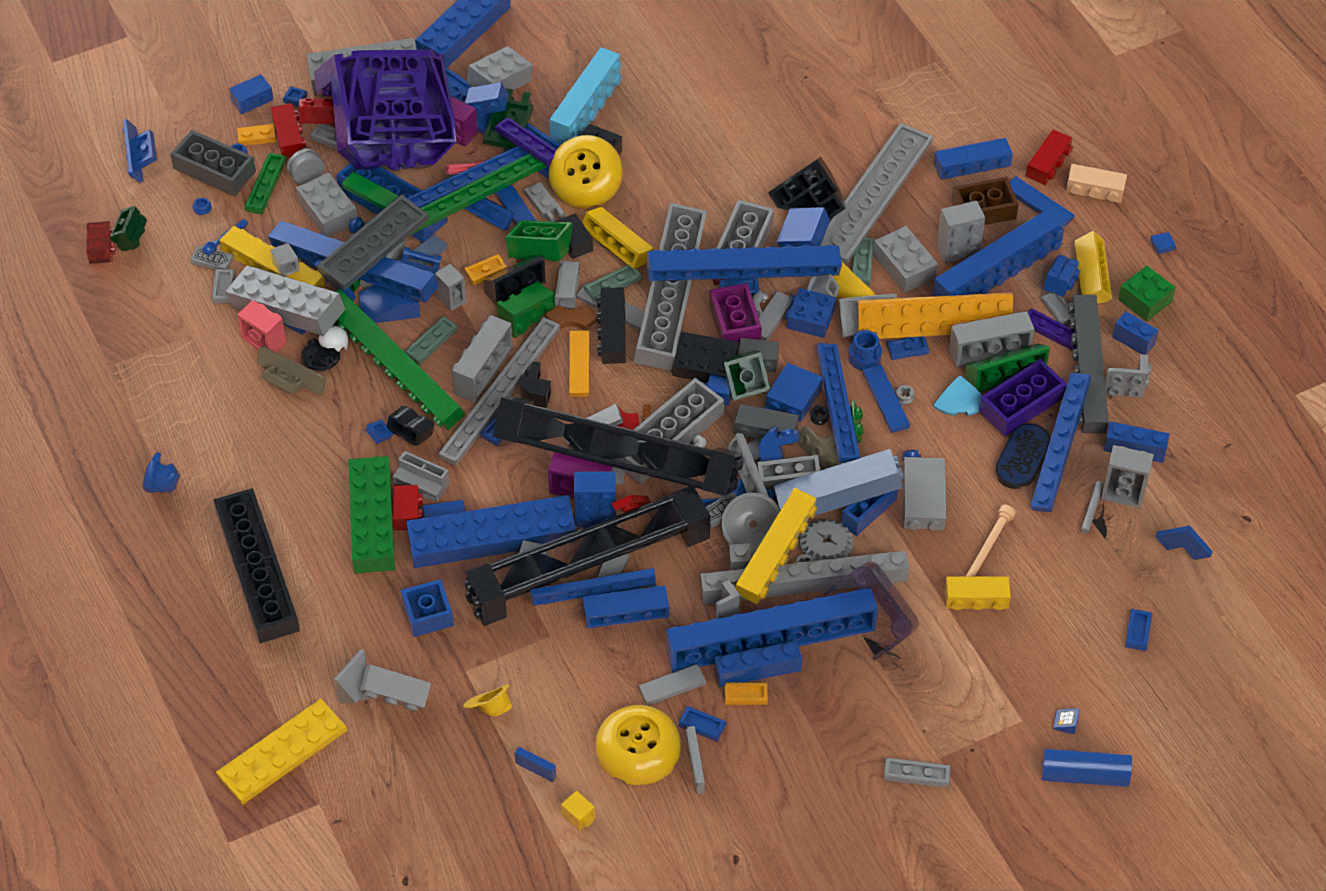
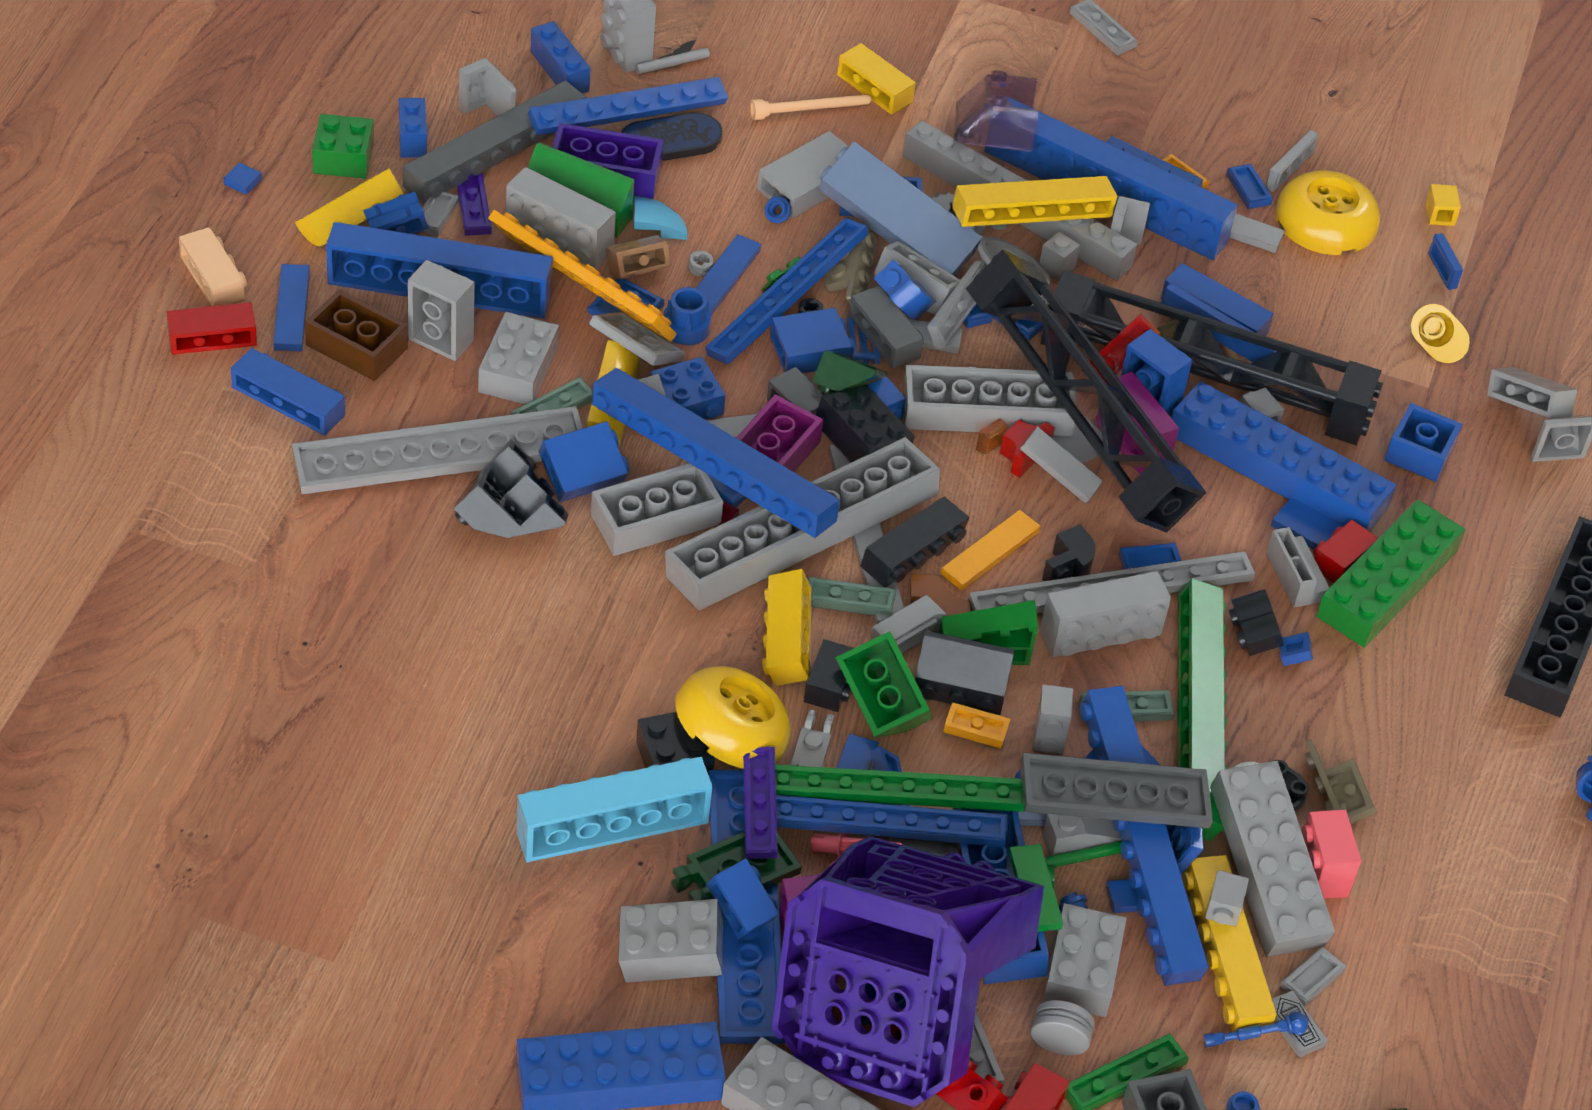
camera: 140 degrees left, 5 degrees down
none -> medium nougat brick [606,235,671,279]

